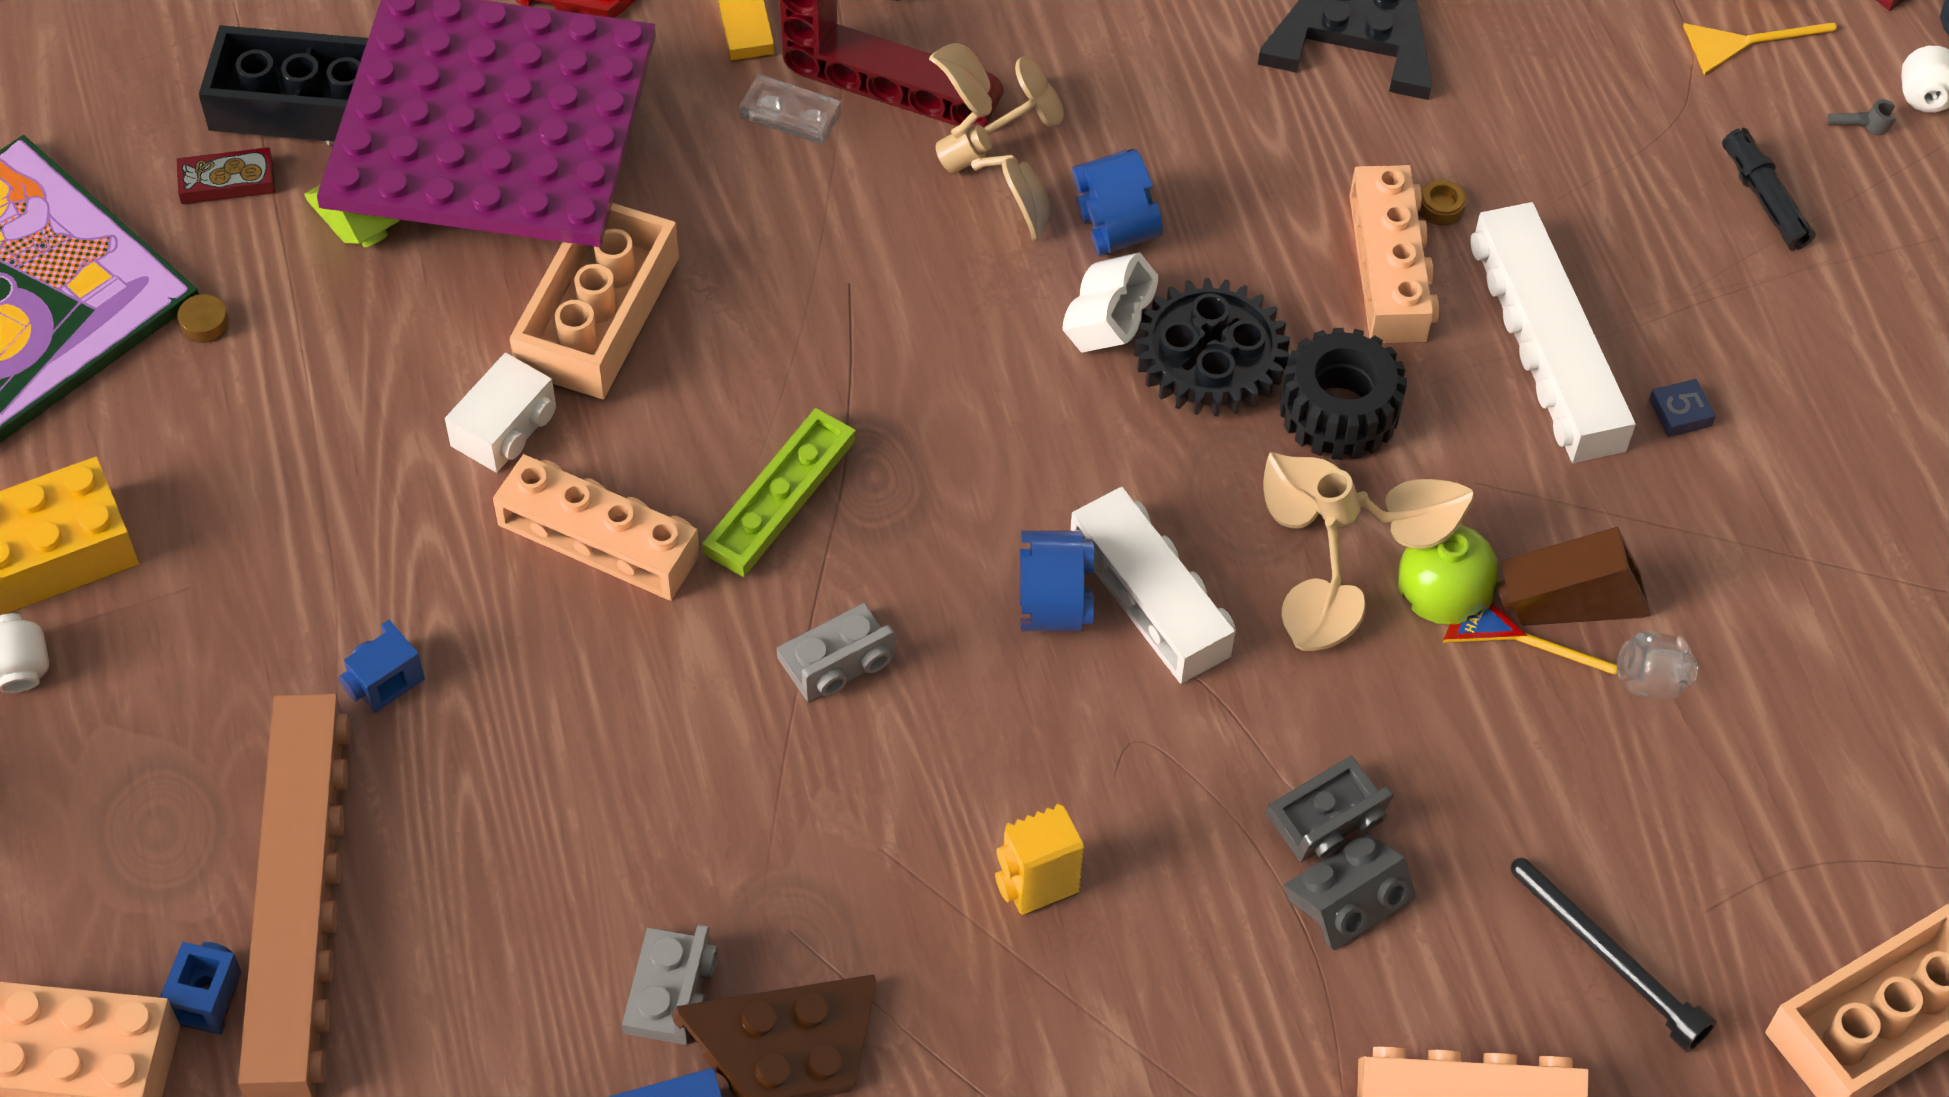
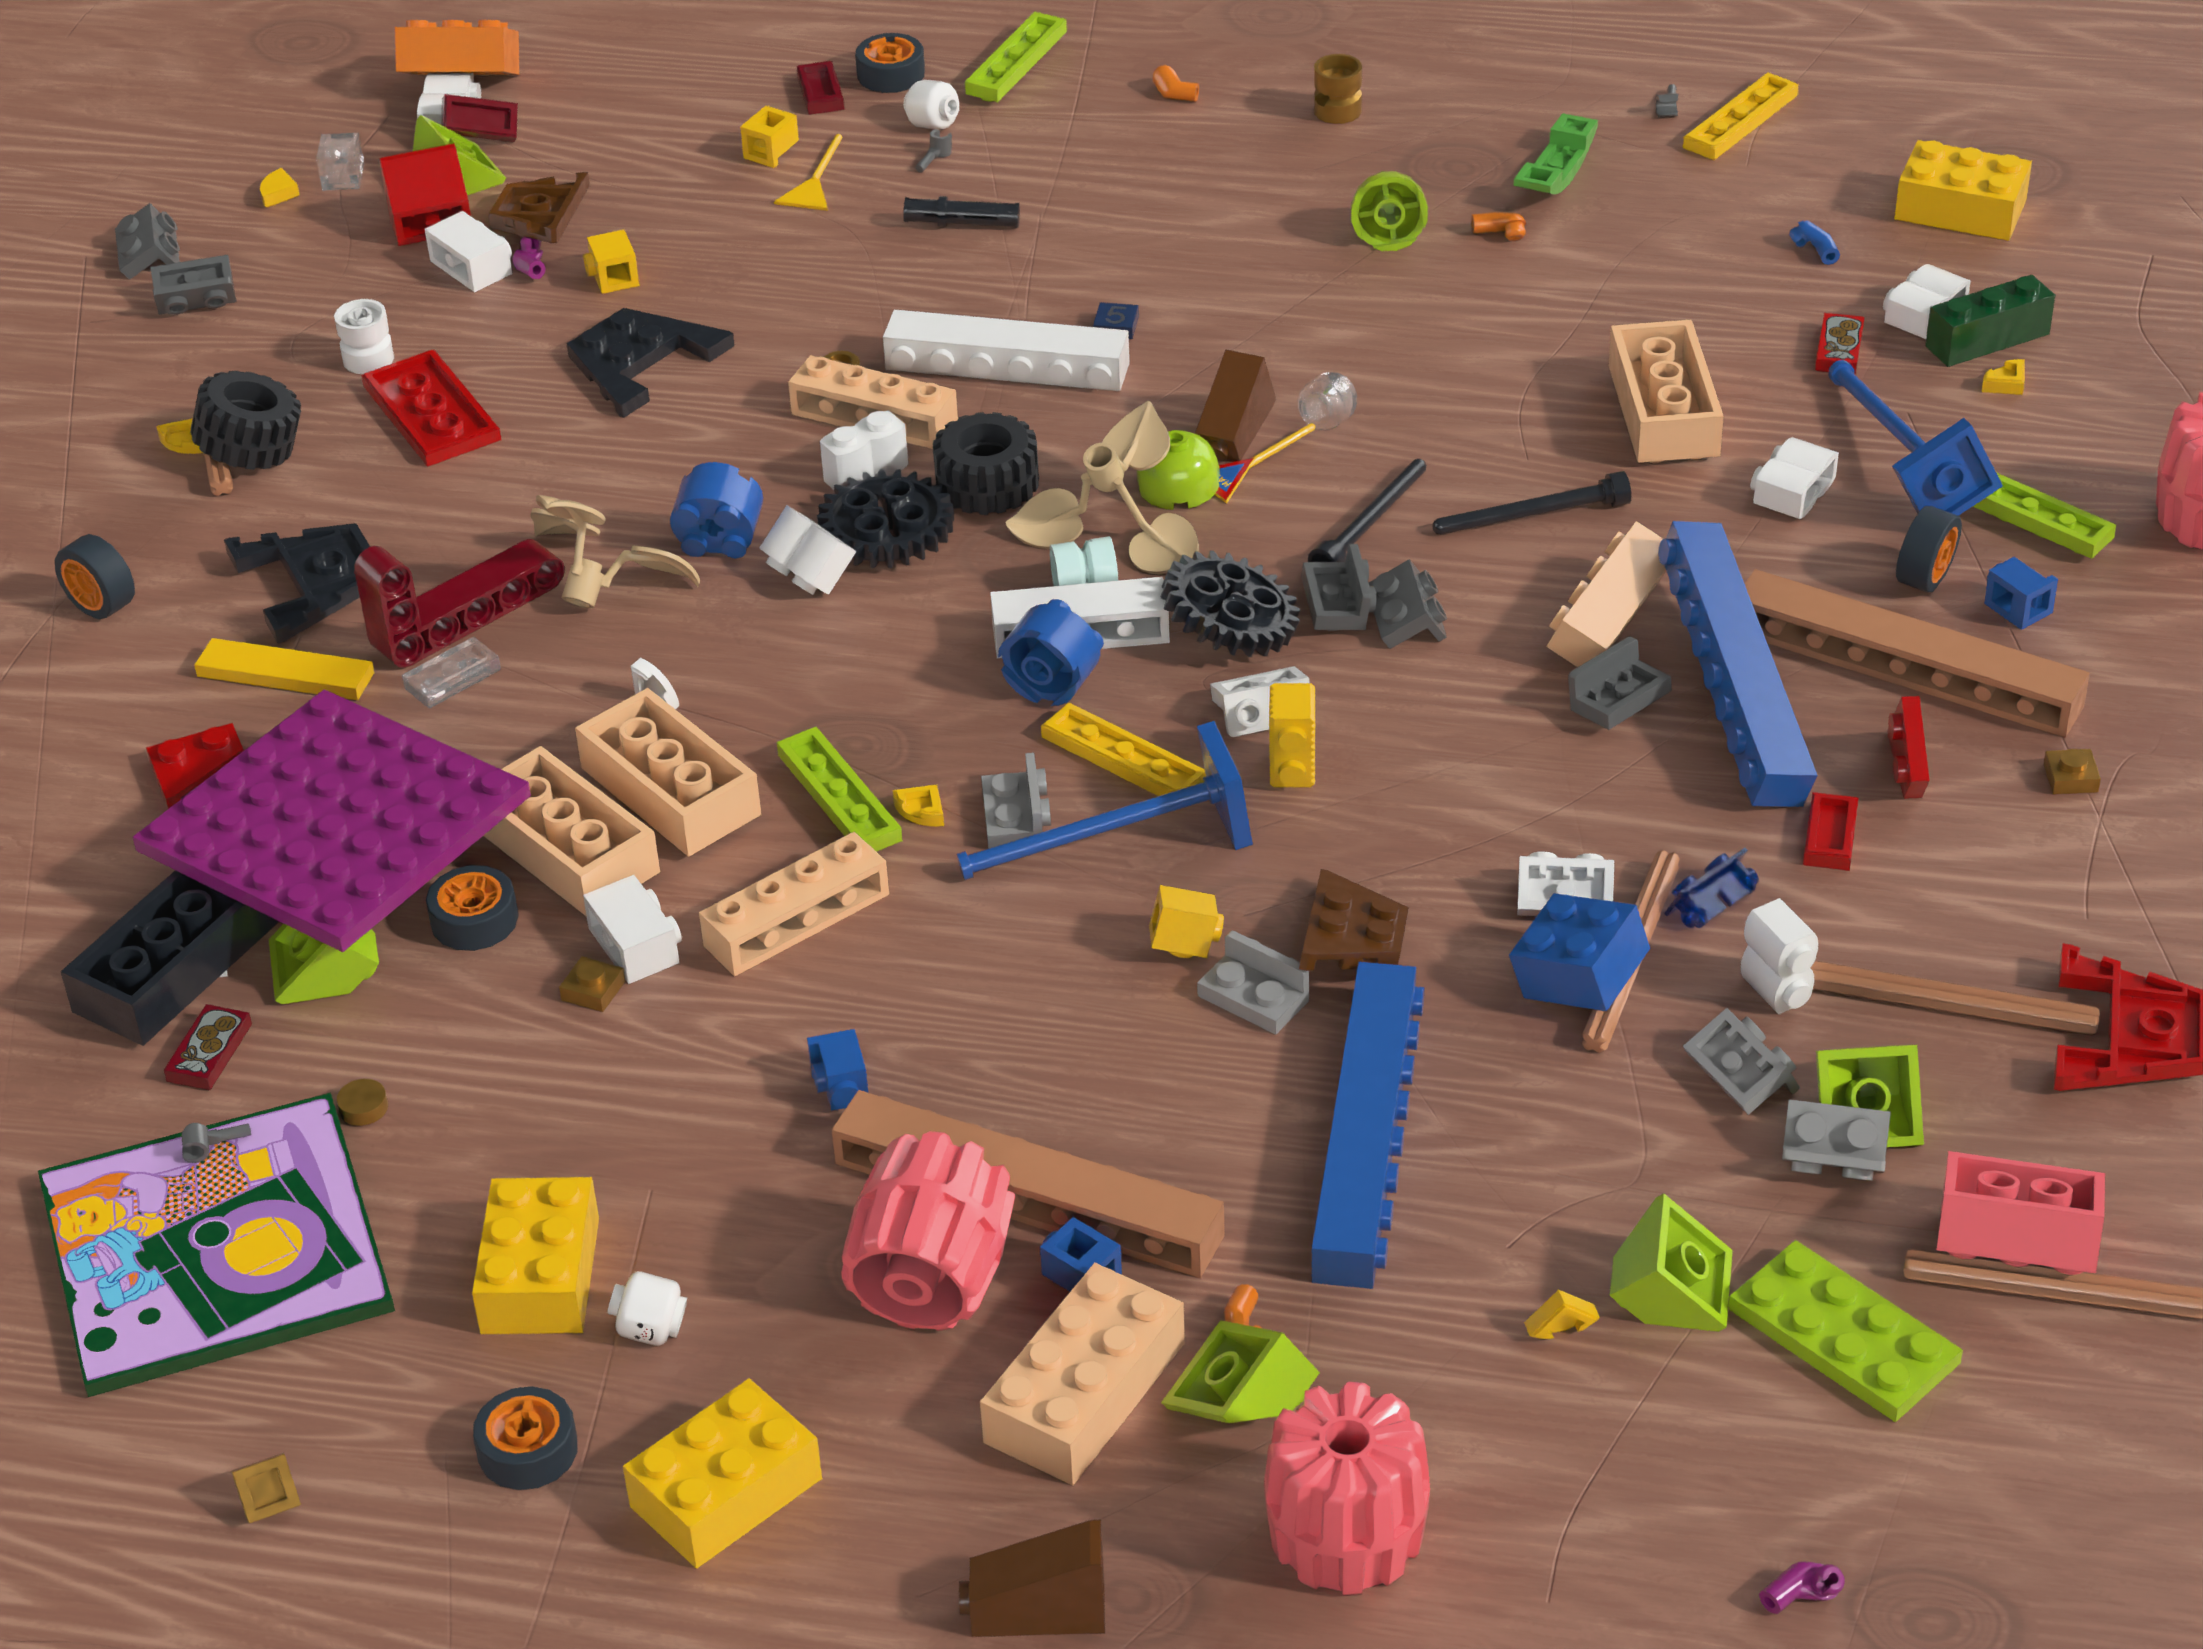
camera: 60 degrees left, 15 degrees down
none -> dark grey hand [182,1123,251,1163]
none -> black wheel [426,865,519,951]
none -> pearl gold plate [559,956,625,1012]
none -> light nougat brick [575,688,761,857]
none -> white tile [631,657,680,710]
none -> white brick [820,411,908,490]
none -> coral wheel [841,1131,1015,1331]
none -> yellow tile [892,784,944,827]
none -> blue tile [956,721,1253,880]
none -> yellow tile [1041,703,1206,796]
none -> light aqua wheel [1049,536,1118,586]
none -> yellow brick [1149,885,1224,958]
none -> black gear [1160,550,1300,657]
none -> white bracket [1210,666,1309,737]
none -> black piece [1308,459,1427,562]

